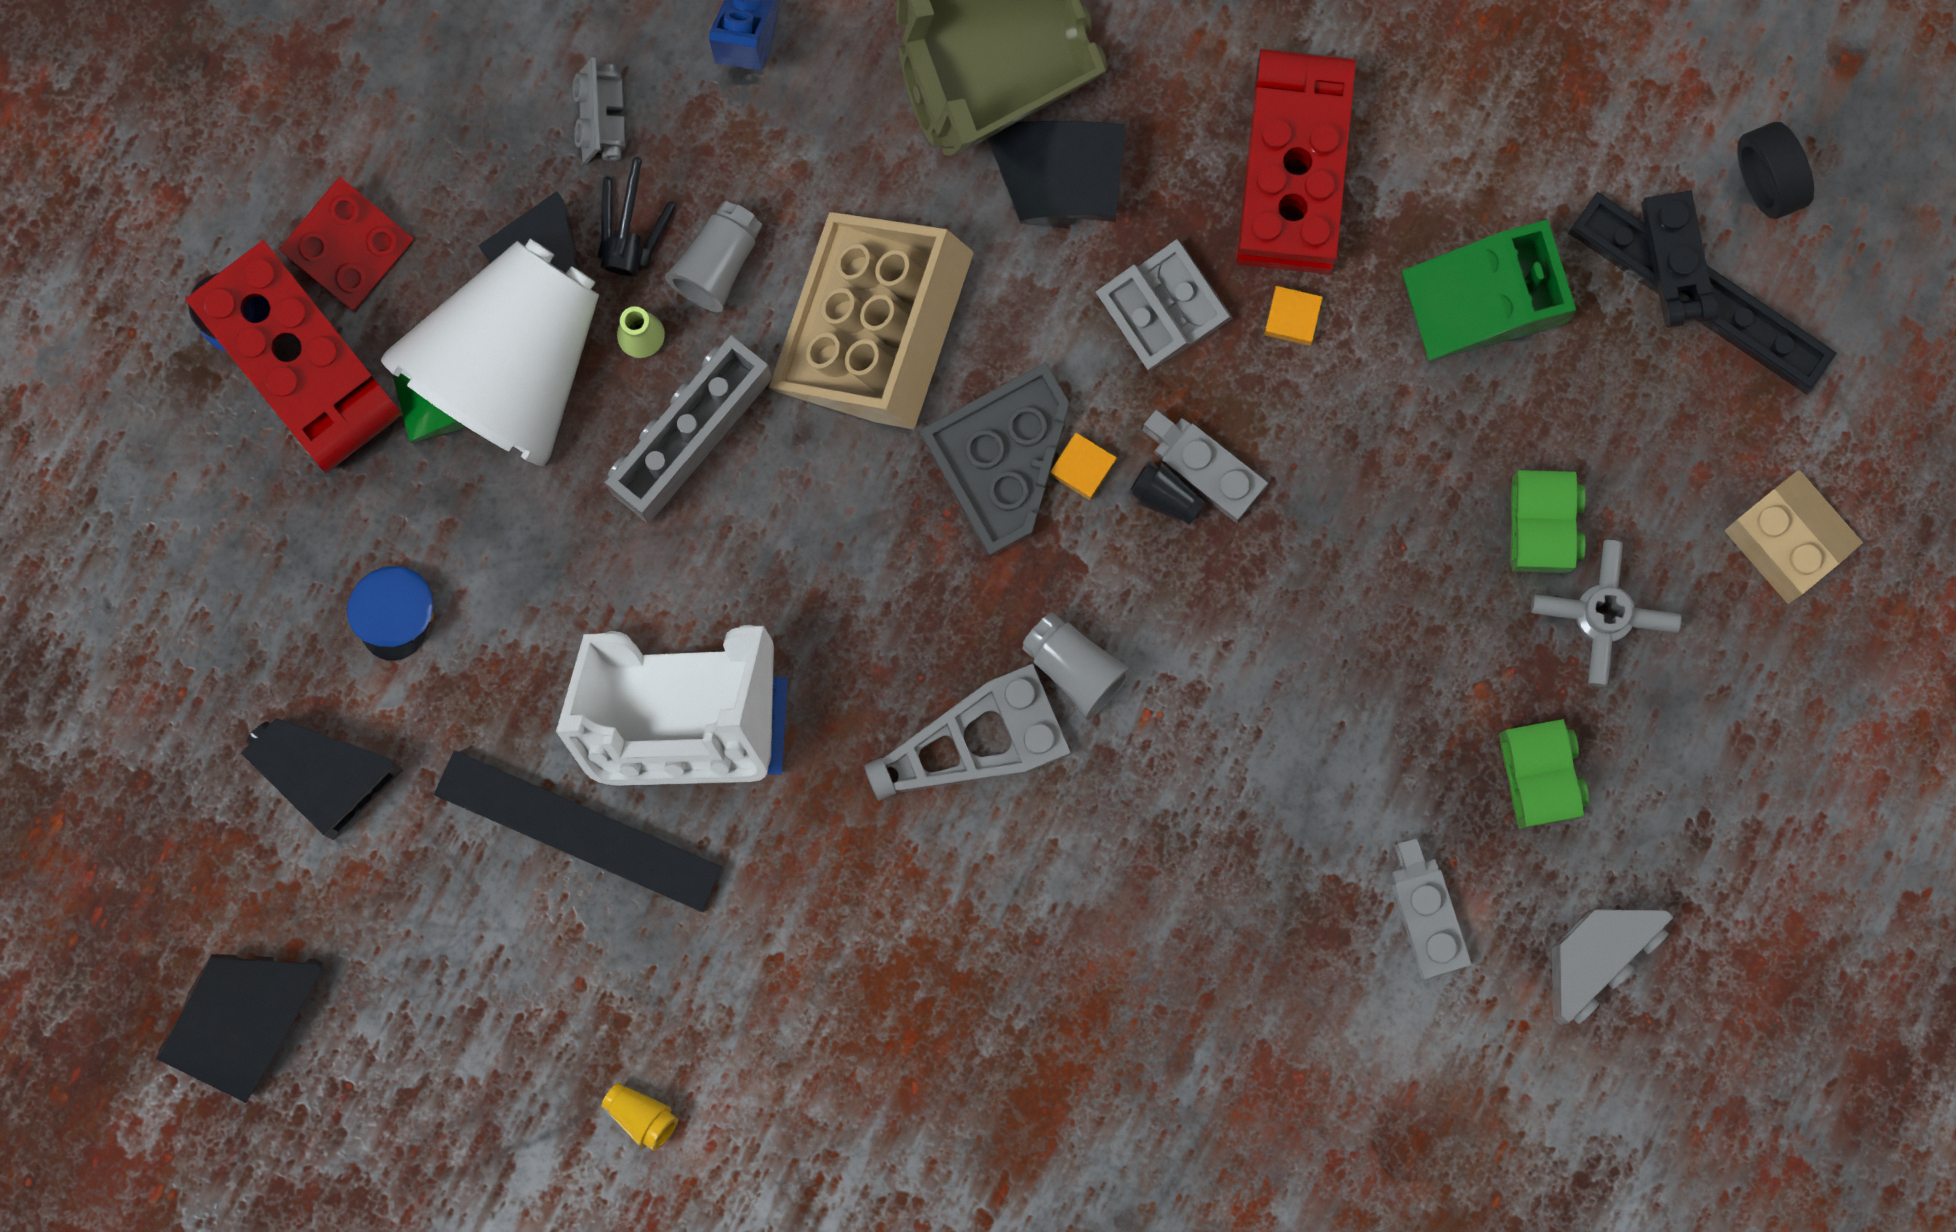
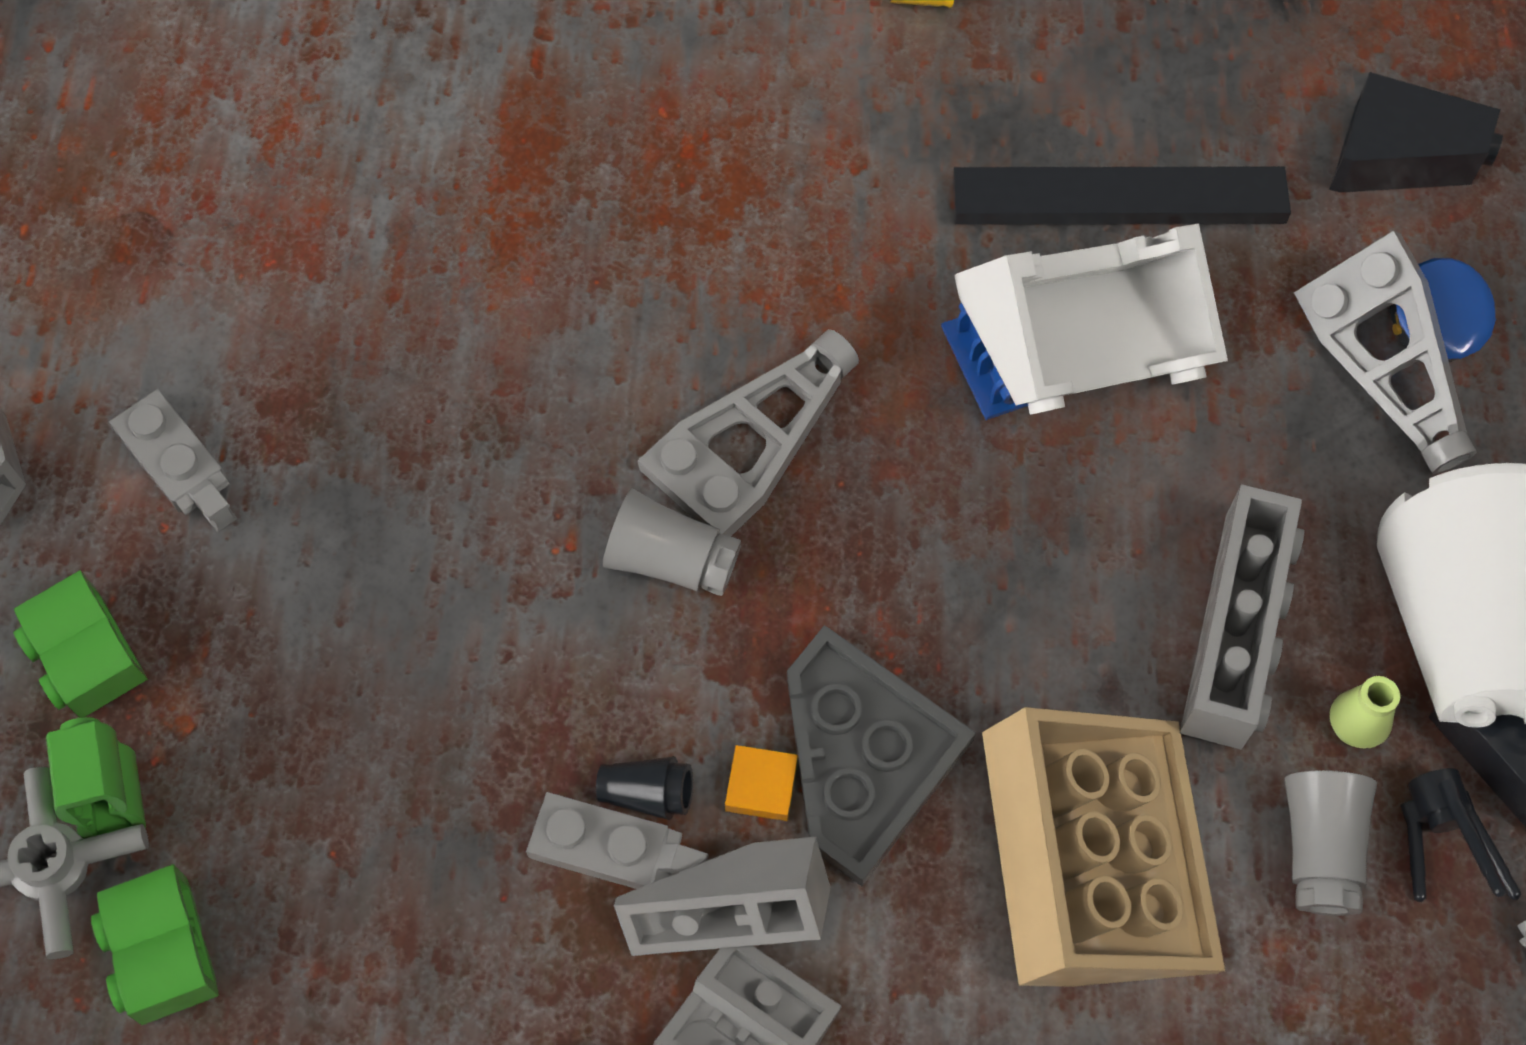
camera: 155 degrees right, 15 degrees down
none -> bright green brick [46,717,146,839]
none -> light grey slope [614,836,831,956]
none -> light grey plate [1294,231,1477,474]

